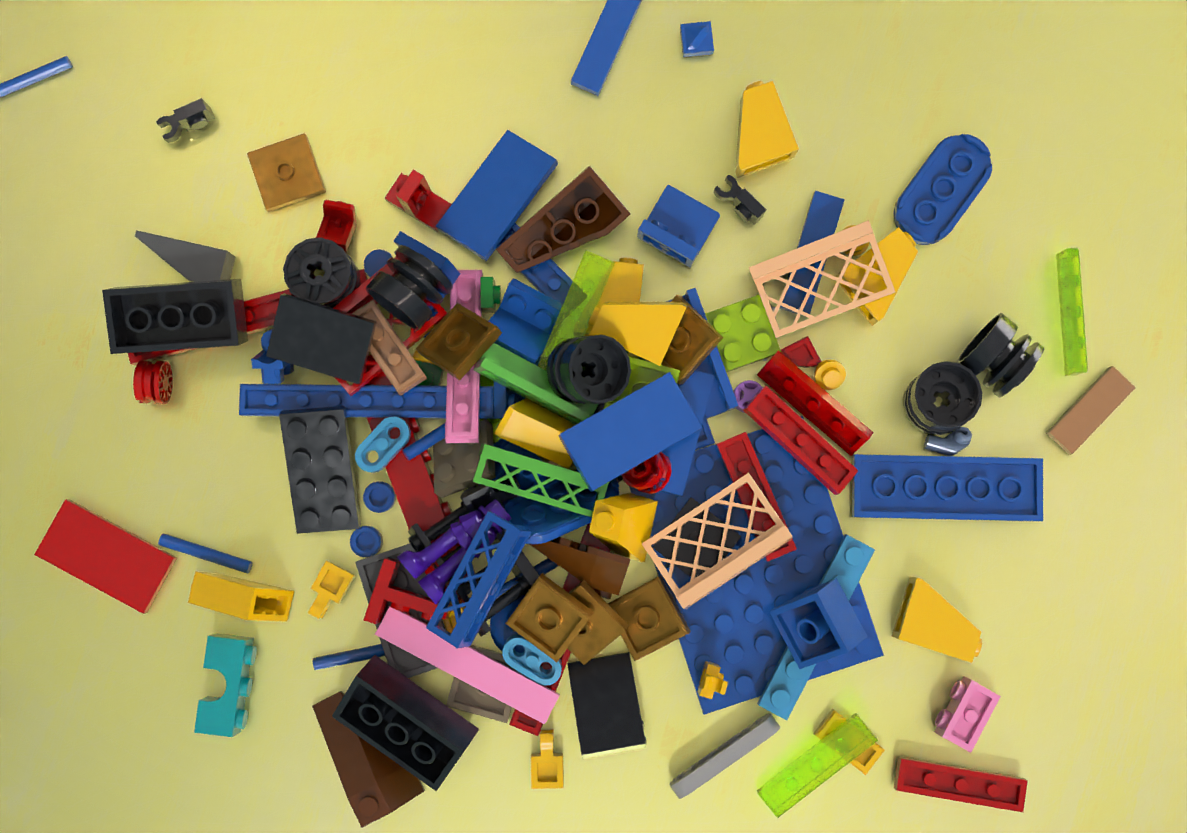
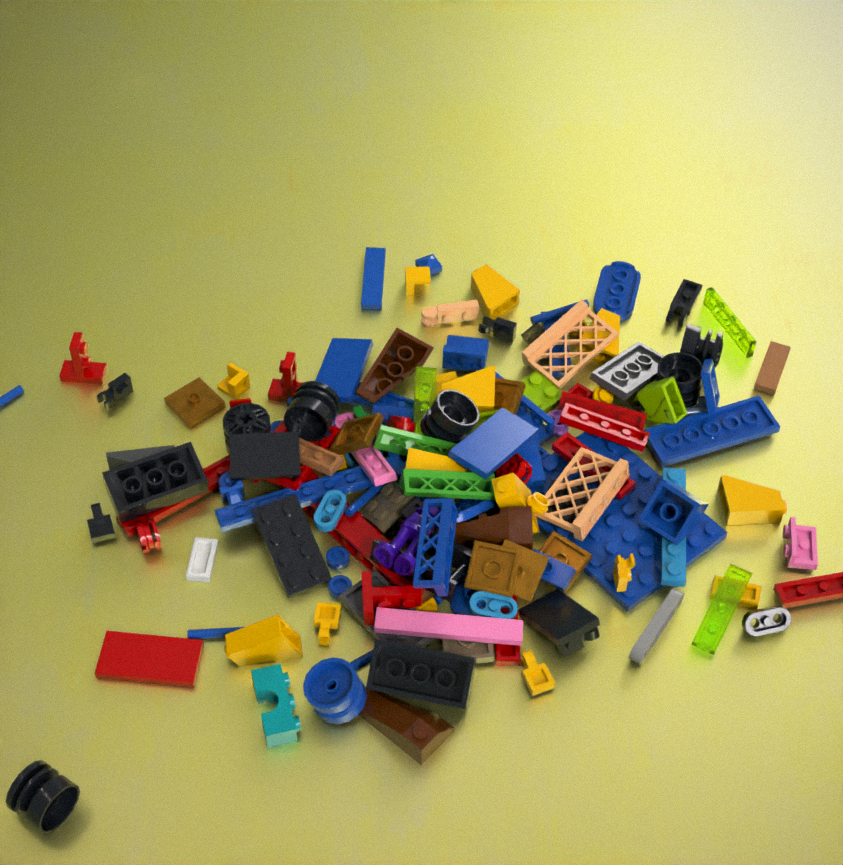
camera: 25 degrees left, 35 degrees down
none -> red bracket [59,332,108,384]
none -> black plate [87,503,116,543]
none -> white tile [186,537,218,582]
none -> yellow panel [217,362,250,400]
none -> blue wheel [303,657,367,724]
none -> red plate [386,415,415,432]
none -> yellow panel [405,267,431,296]
none -> light nougat hinge [421,300,479,327]
none -> clear smoke tile [521,322,546,345]
none -> yellow plate [526,492,549,514]
none -> blue bar [530,299,589,325]
none -> blue plate [532,549,576,592]
none -> dark grey plate [590,342,664,400]
none -> lime torso [633,377,688,424]
none -> black hinge [666,279,703,326]
none -> blue tile [701,359,720,415]
none -> plate [742,606,791,636]

